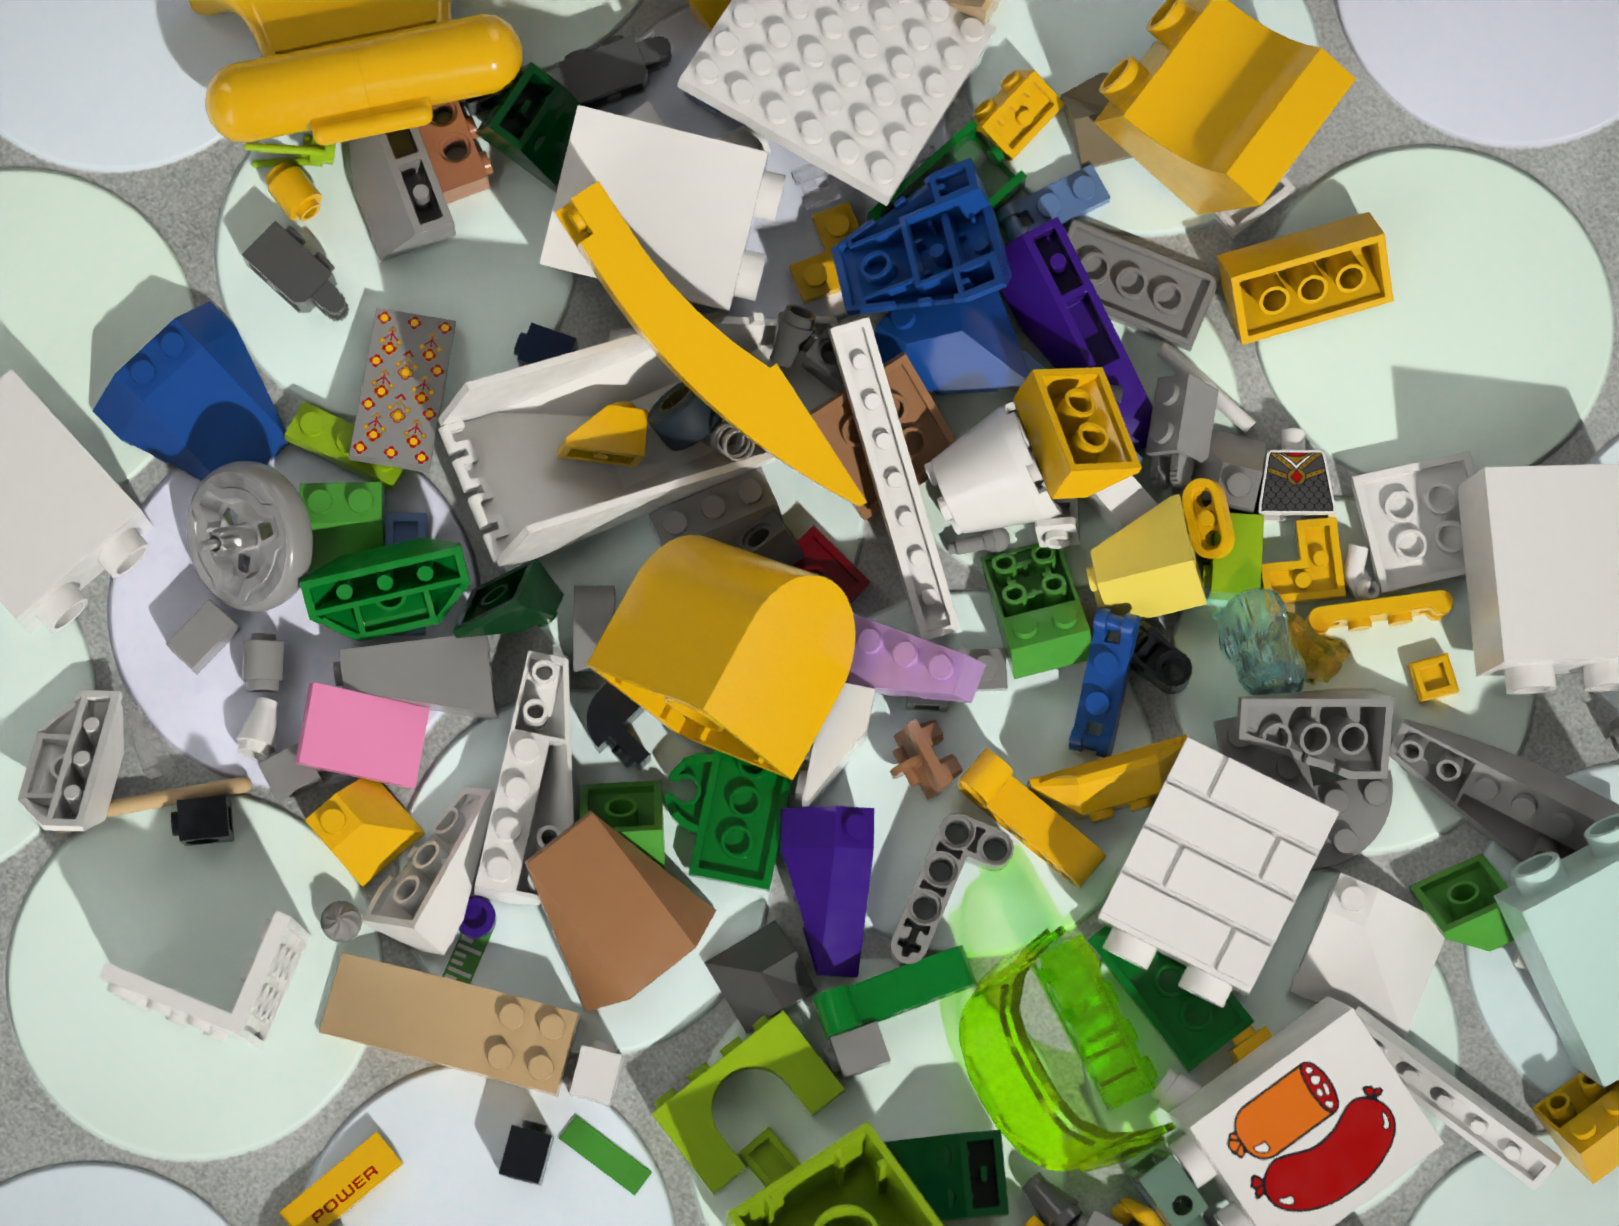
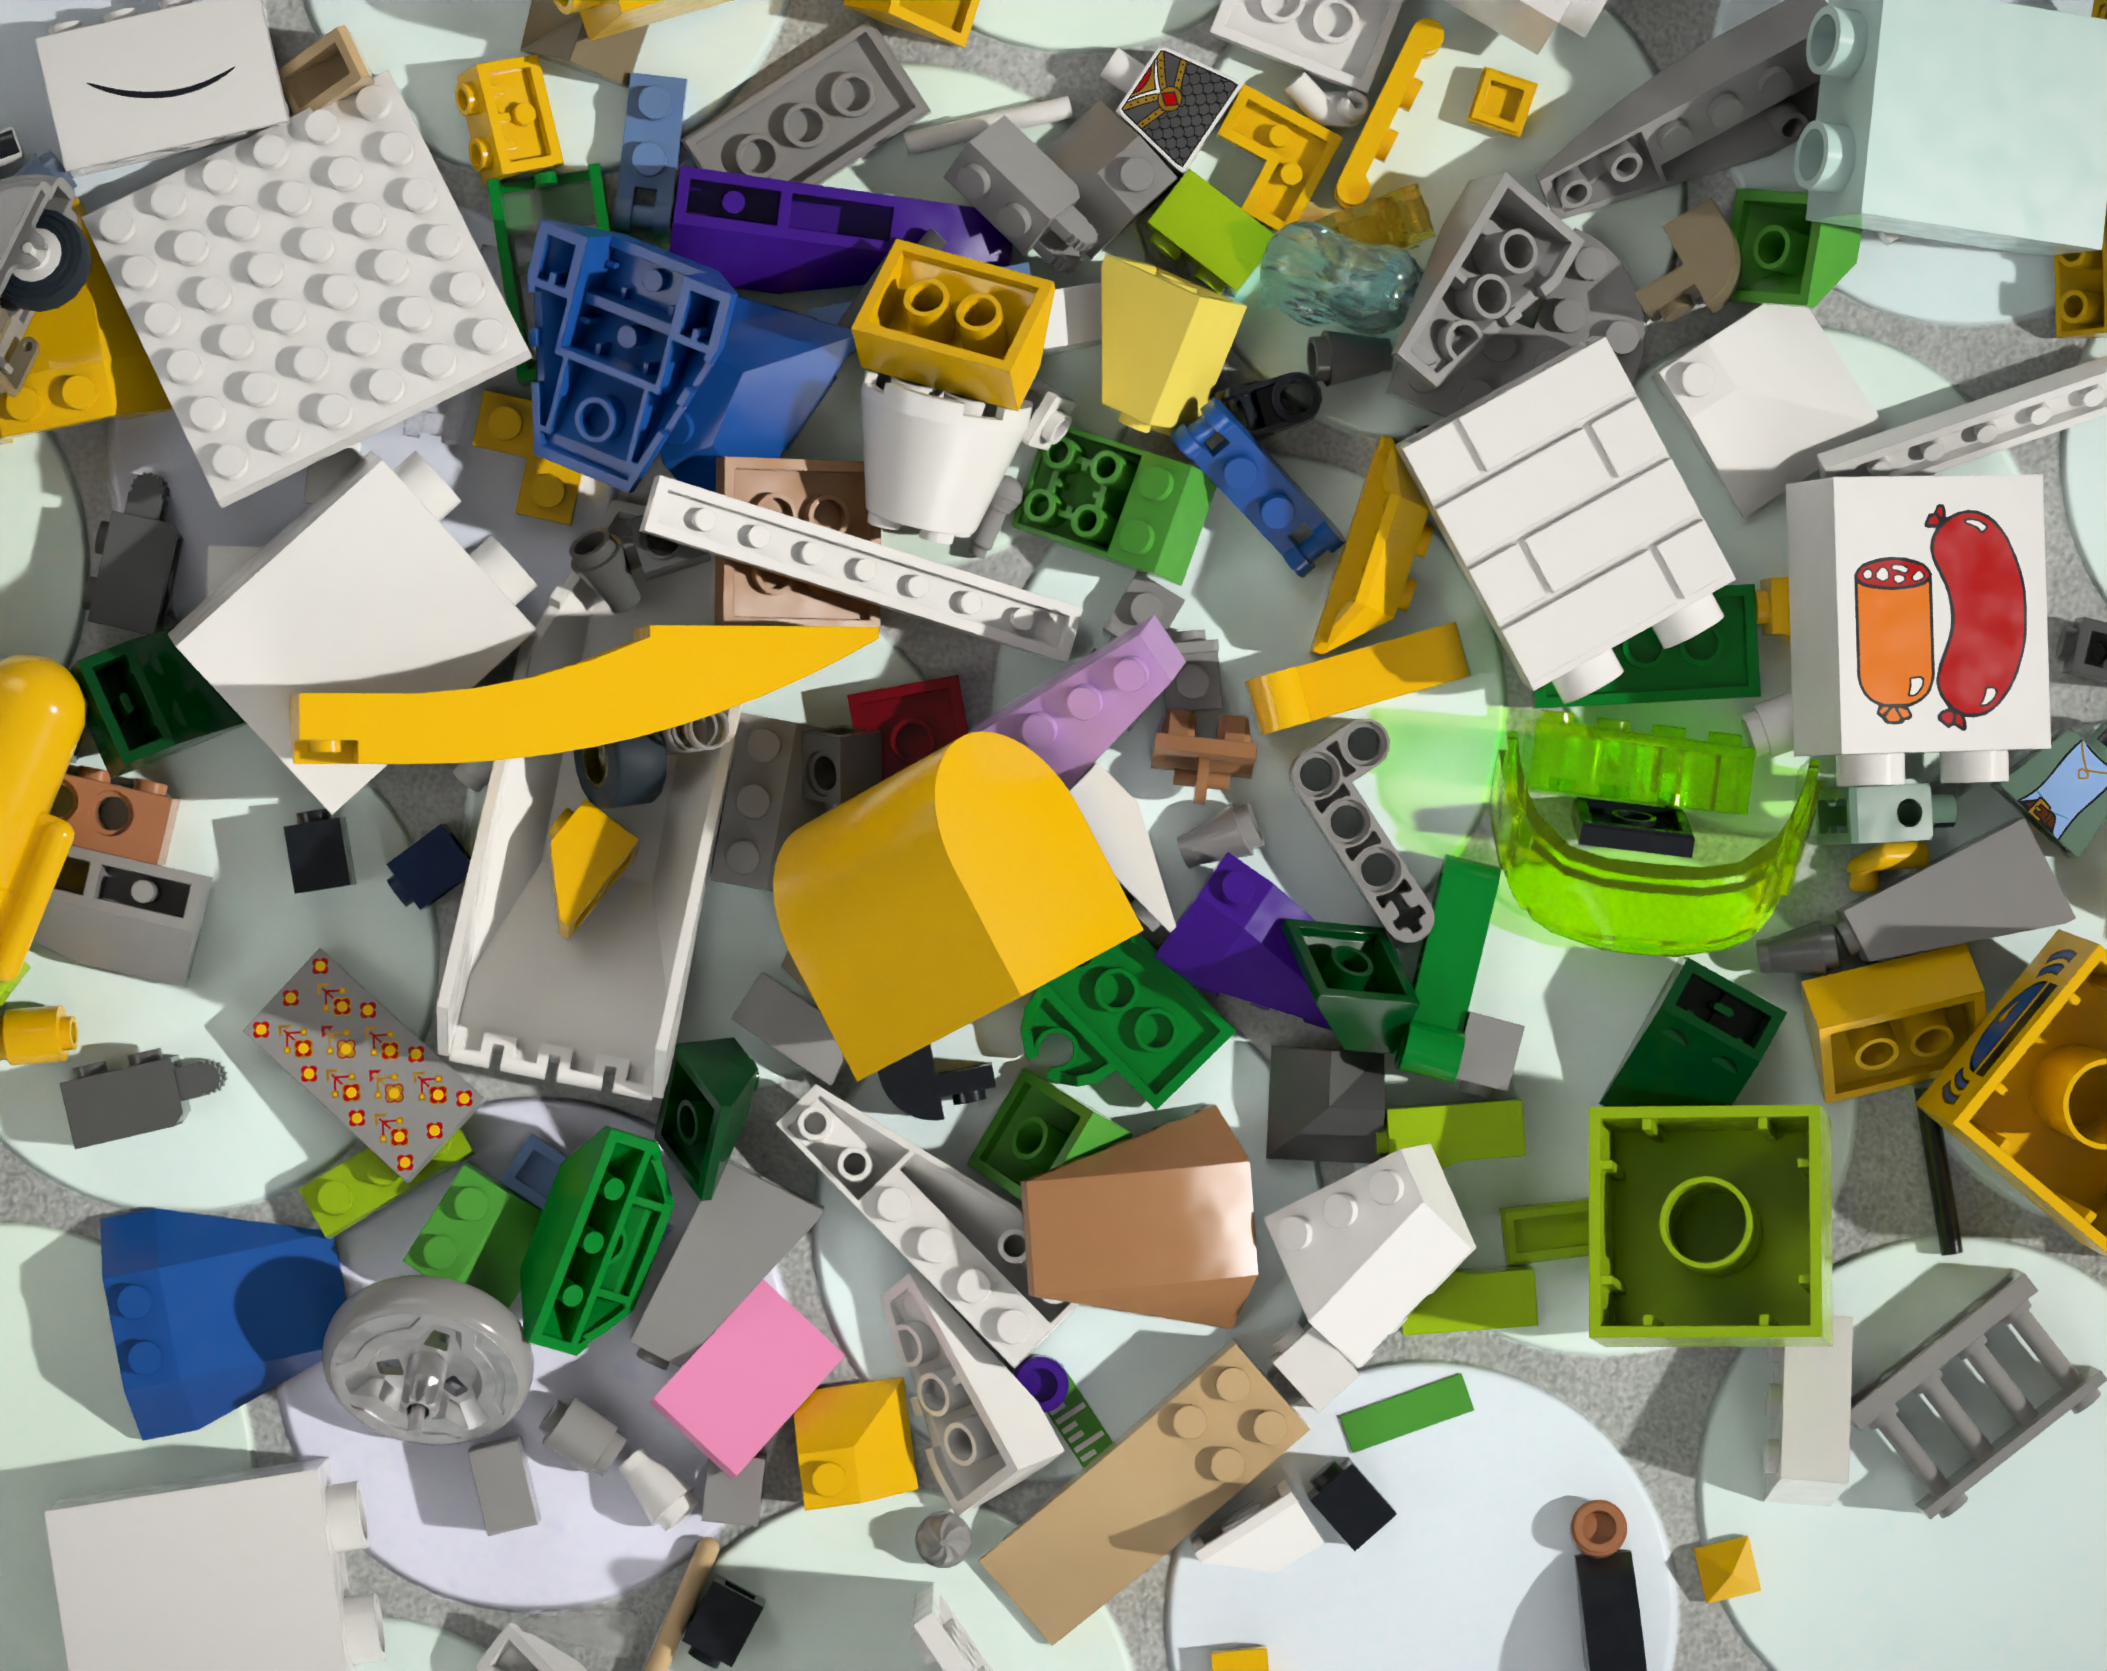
camera: 55 degrees left, 10 degrees up
yellow plate [1182,478,1235,559] -> none
none -> black brick [283,809,357,894]
none -> light grey bracket [1164,630,1223,713]
none -> light grey cone [1177,803,1265,869]
none -> white slope [1190,1479,1324,1573]
none -> white wedge [1264,1143,1477,1368]
none -> dark green slope [1281,918,1420,1054]
none -> dark grey cone [1307,330,1393,387]
none -> black tile [1571,797,1695,858]
none -> dark tan brick [1634,197,1743,323]

